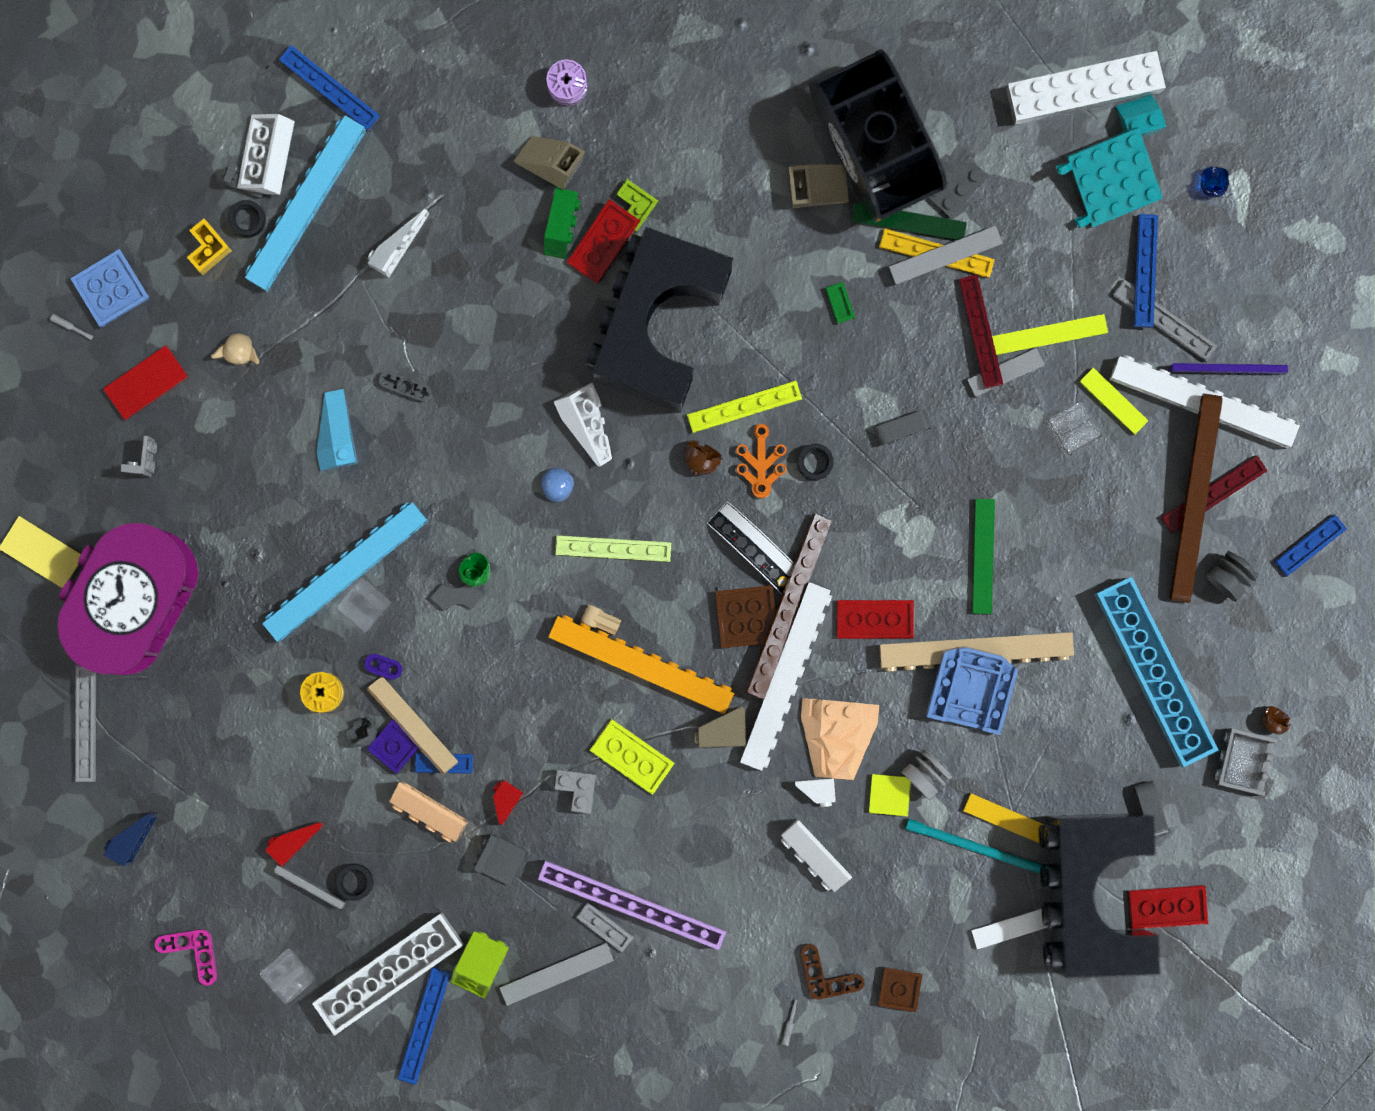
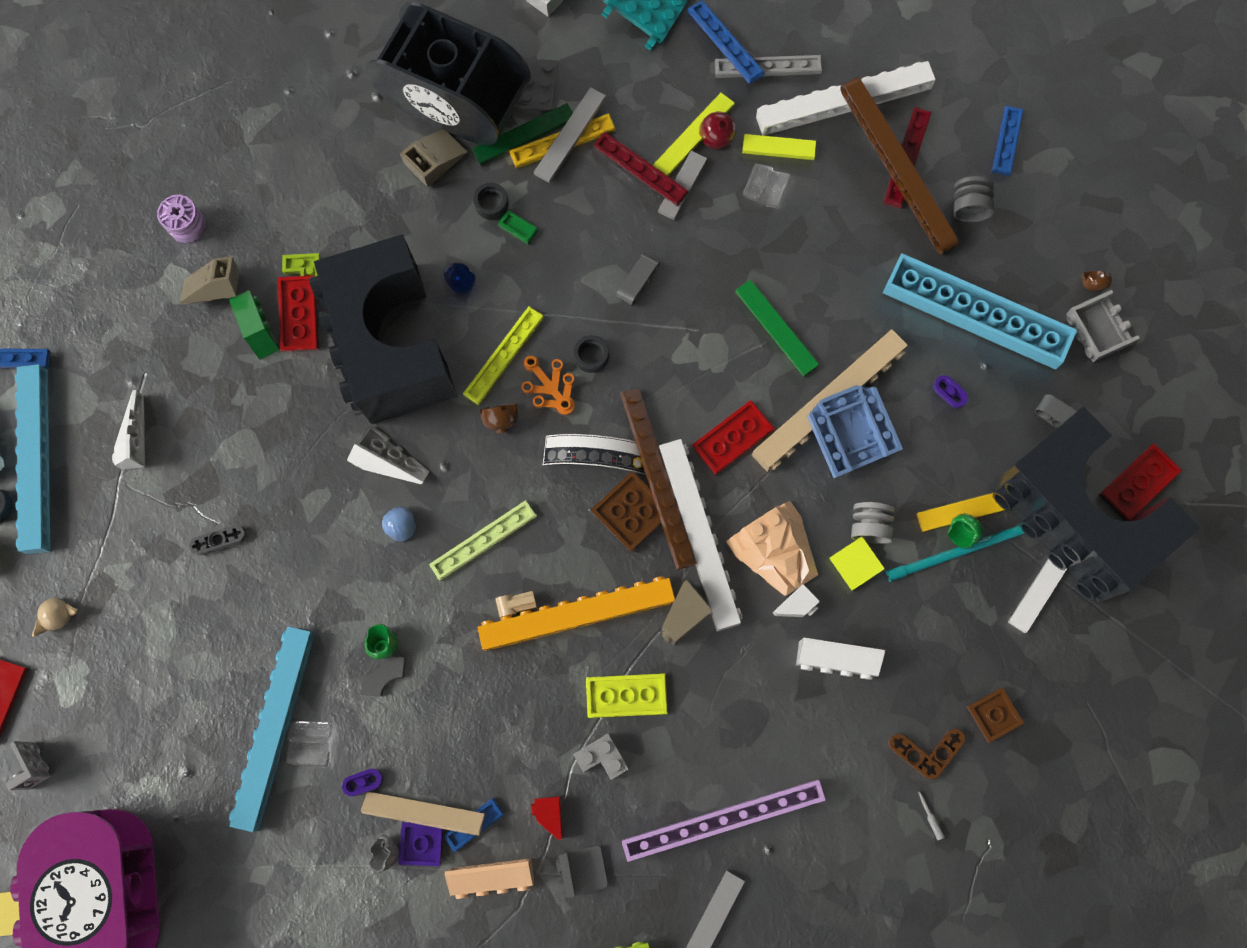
camera: 35 degrees left, 10 degrees down
yellow wheel [300,672,345,713] -> none
medium azure wedge [317,389,358,471] -> none
light grey tile [576,902,634,952] -> none
dark purple tile [1170,363,1288,375] -> none
none -> clear blue hair [444,262,476,293]
none -> black tyre [473,183,509,220]
none -> dark red cylinder [699,111,736,150]
none -> dark purple plate [933,375,968,409]
none -> green hair [948,513,983,549]

